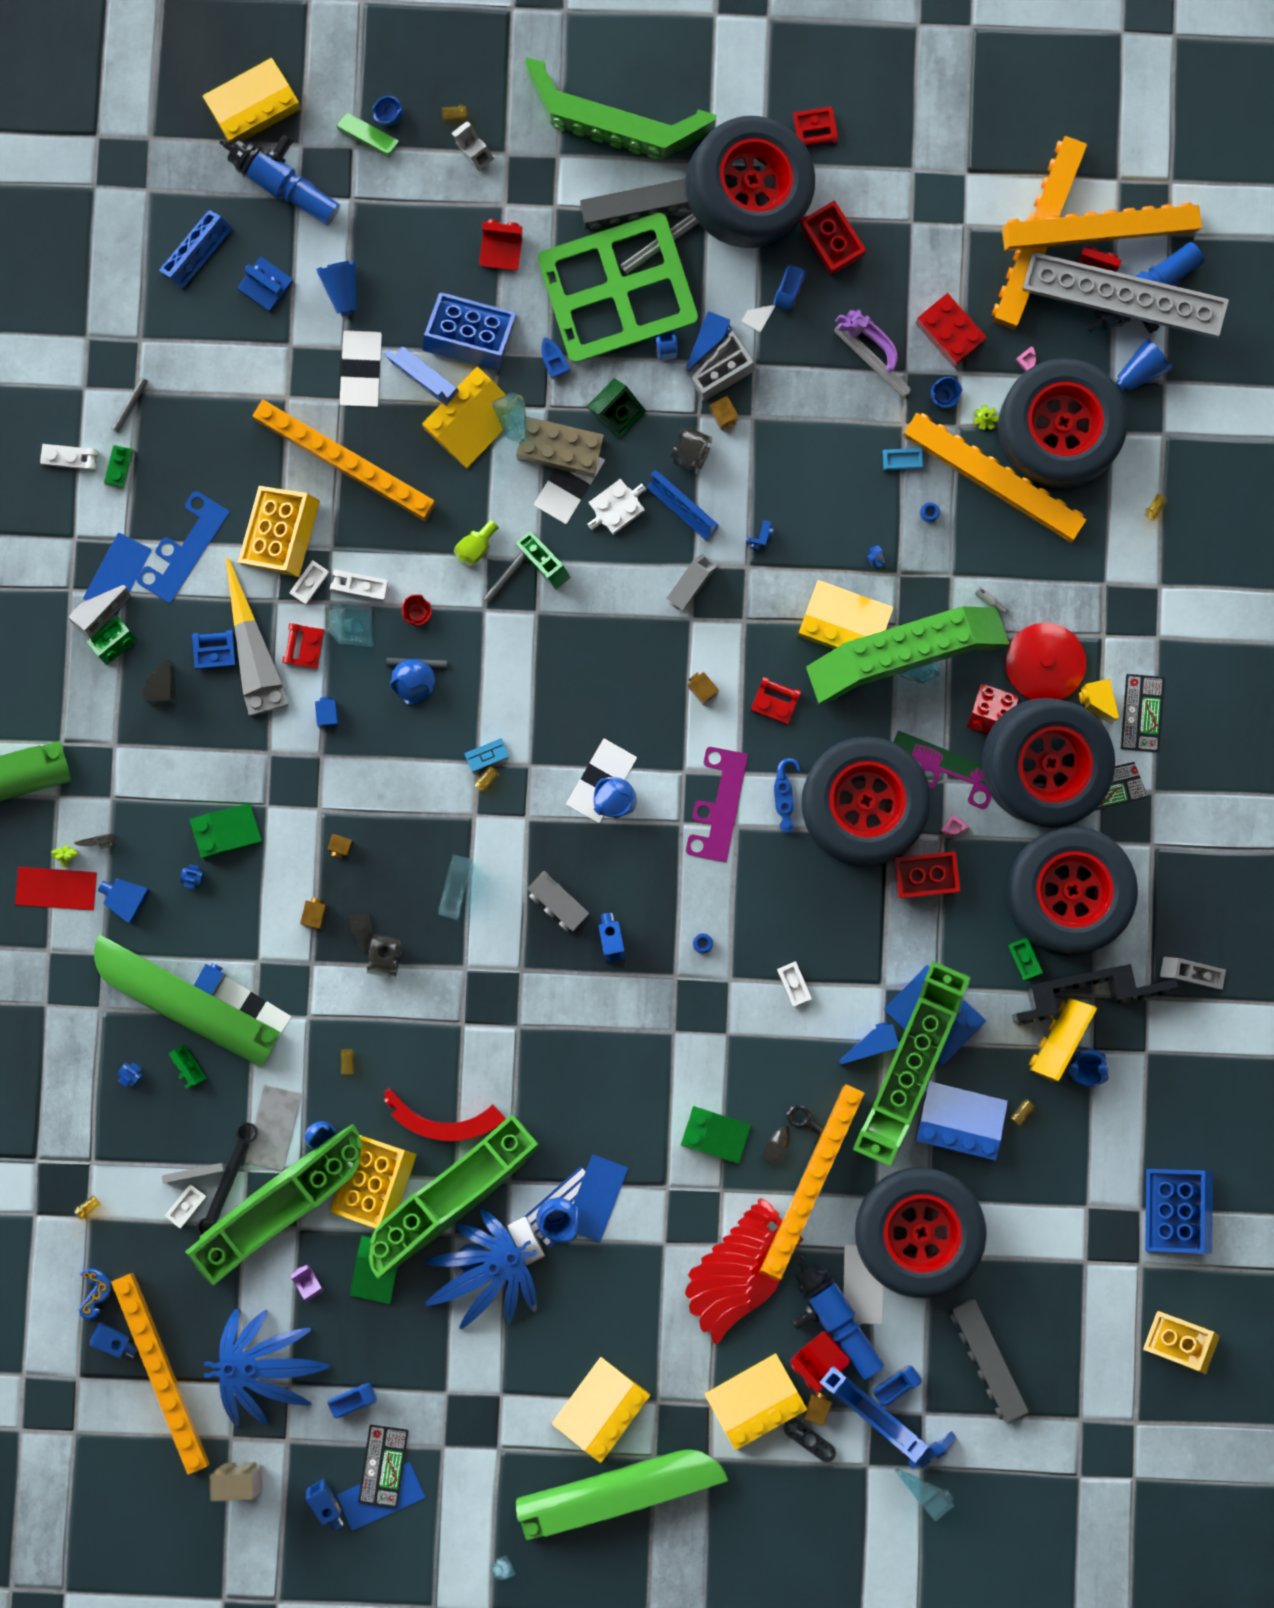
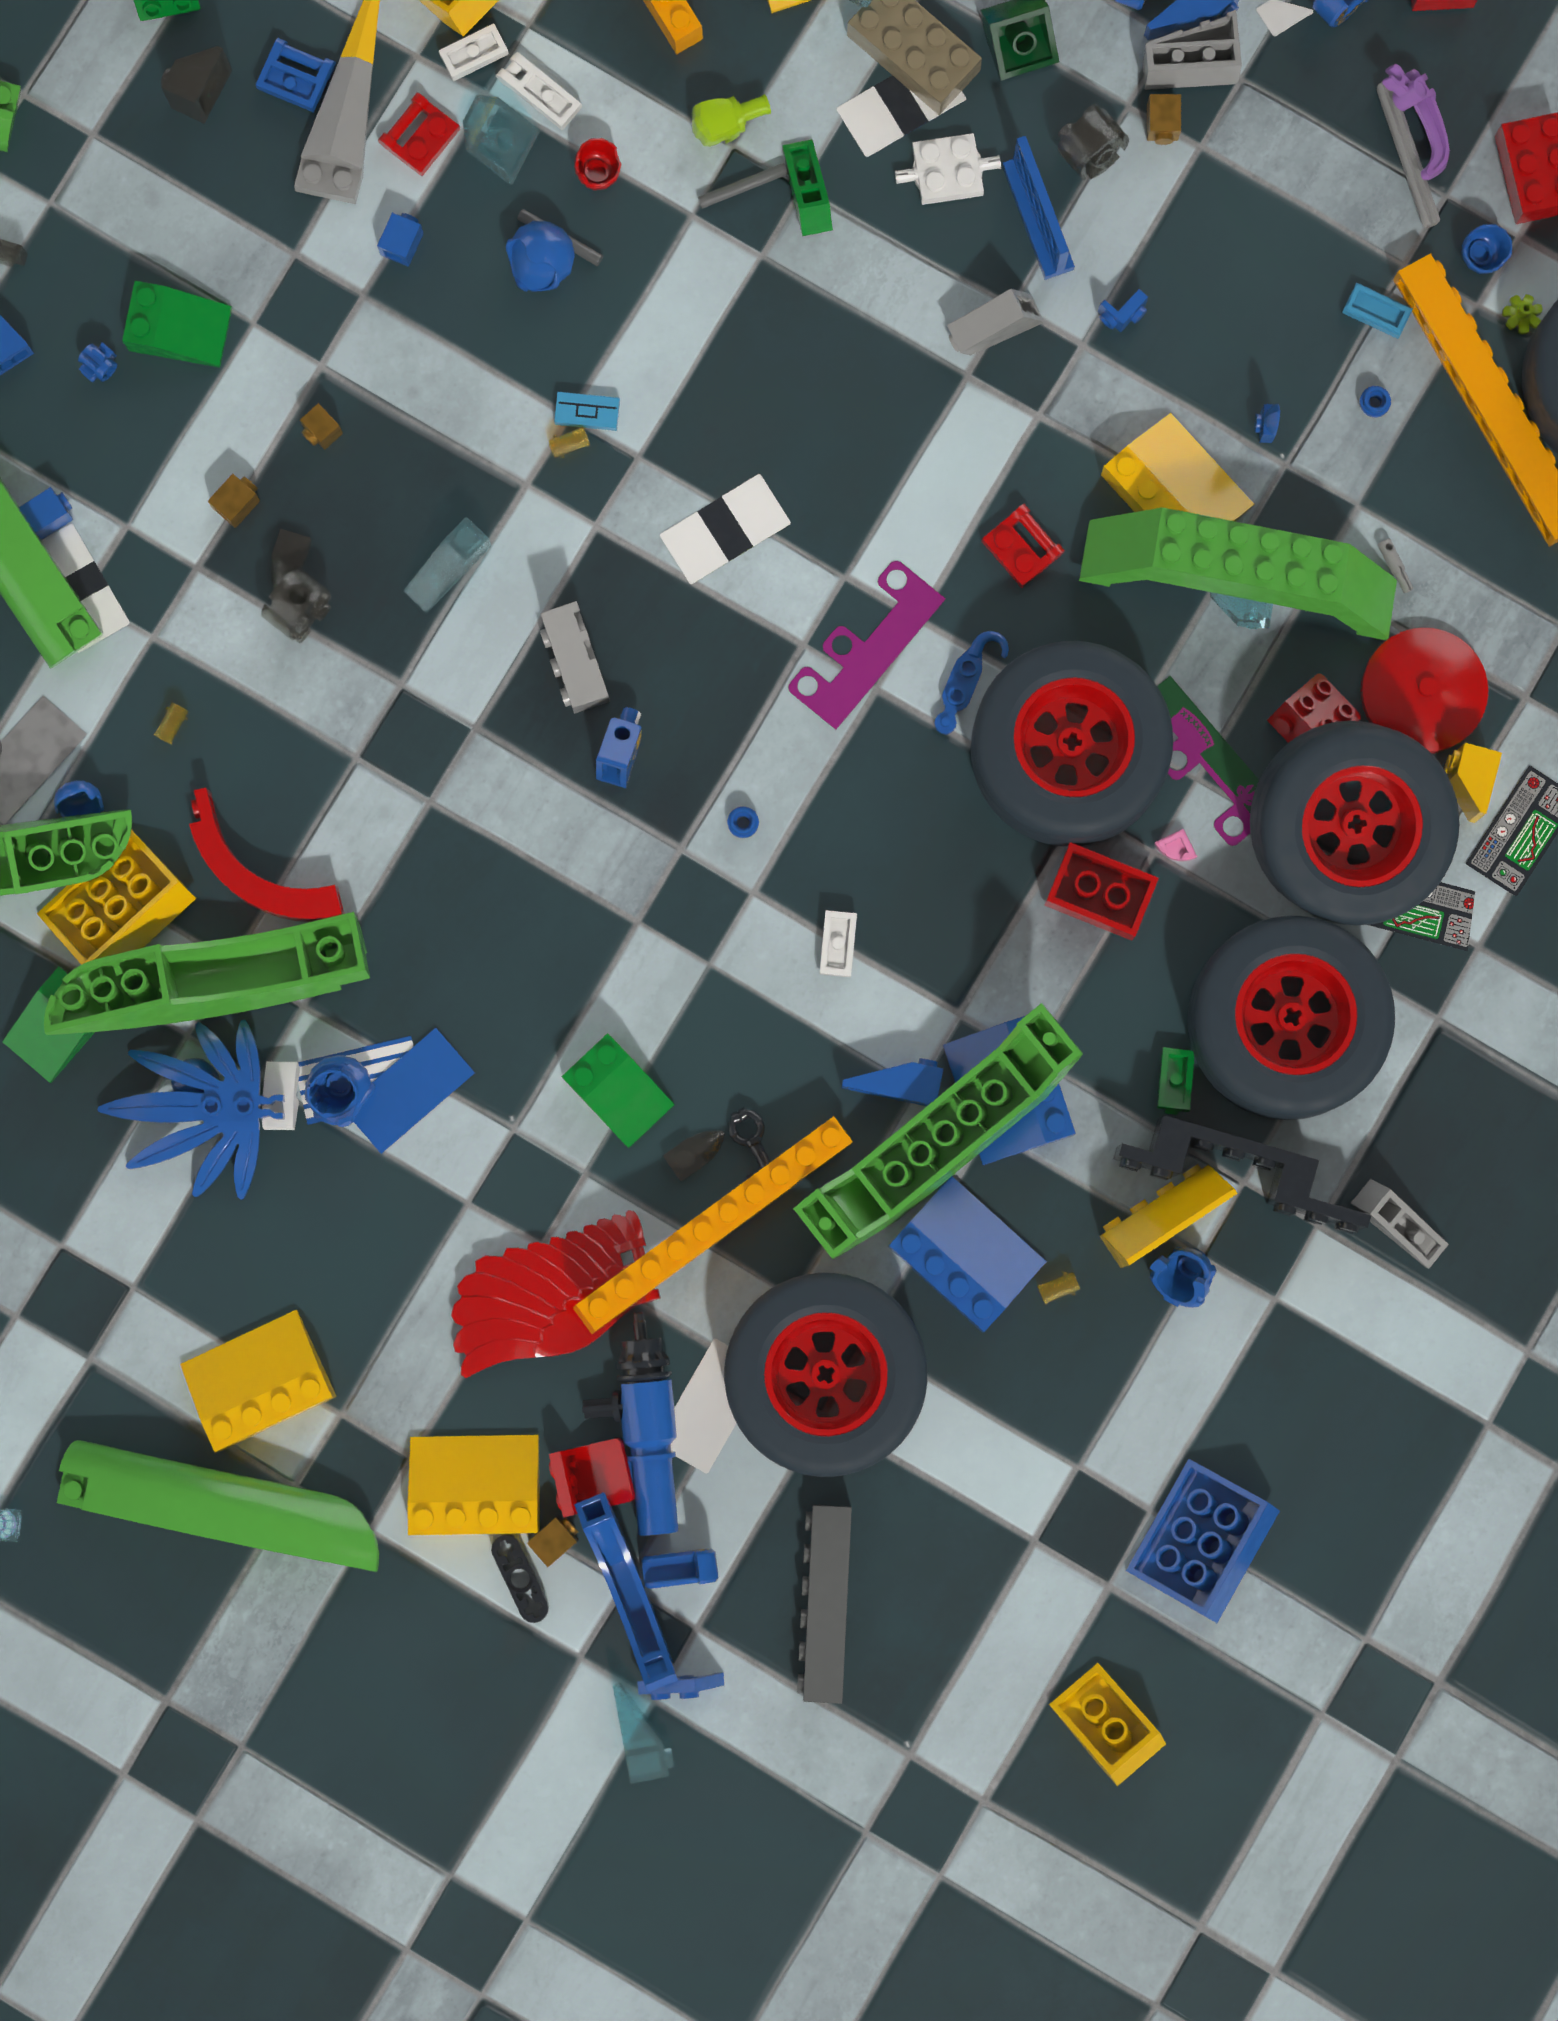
camera: 30 degrees right, 0 degrees up
blue helmet [593,777,637,818] -> none
pearl gold brick [688,672,719,705] -> none

